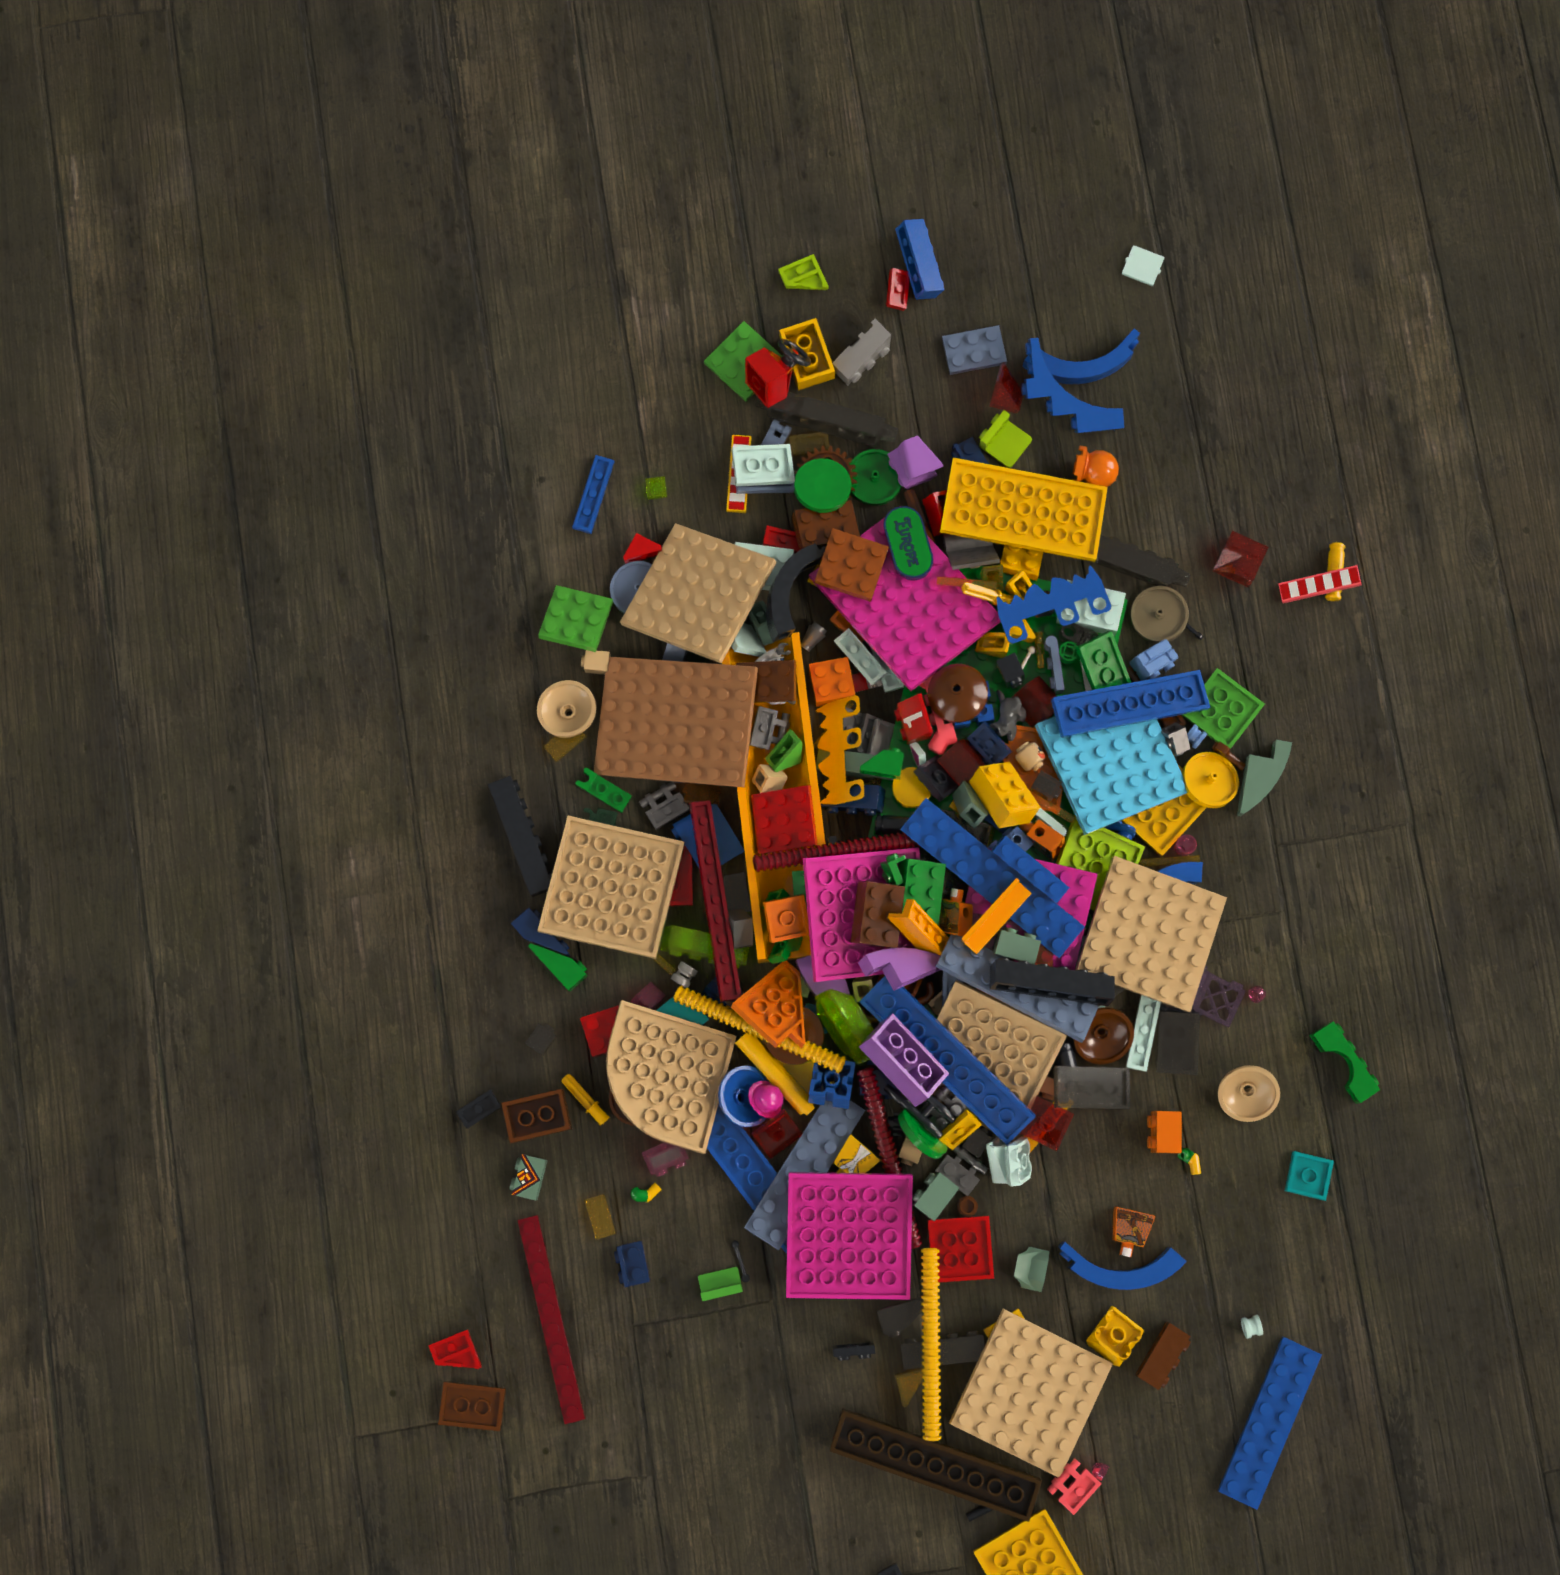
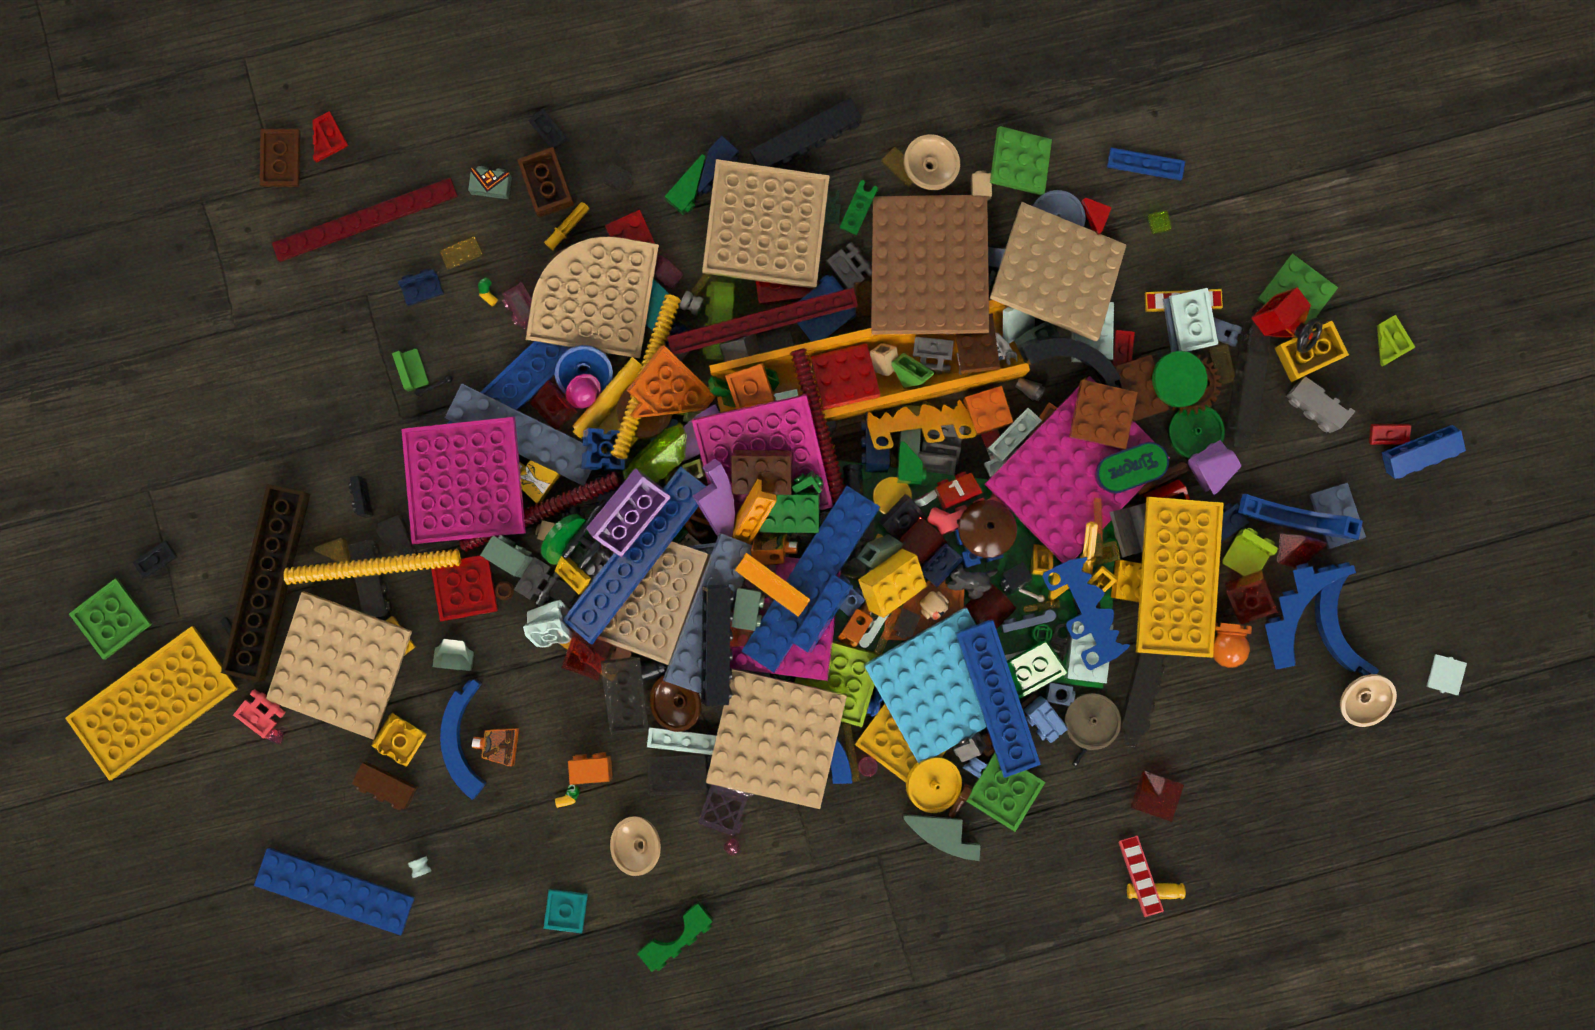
camera: 80 degrees right, 5 degrees up
none -> sand blue brick [1045,683,1075,706]
none -> clear red slope [1225,570,1277,625]
none -> blue arch [1238,494,1363,540]
none -> tan dish [1340,674,1397,727]

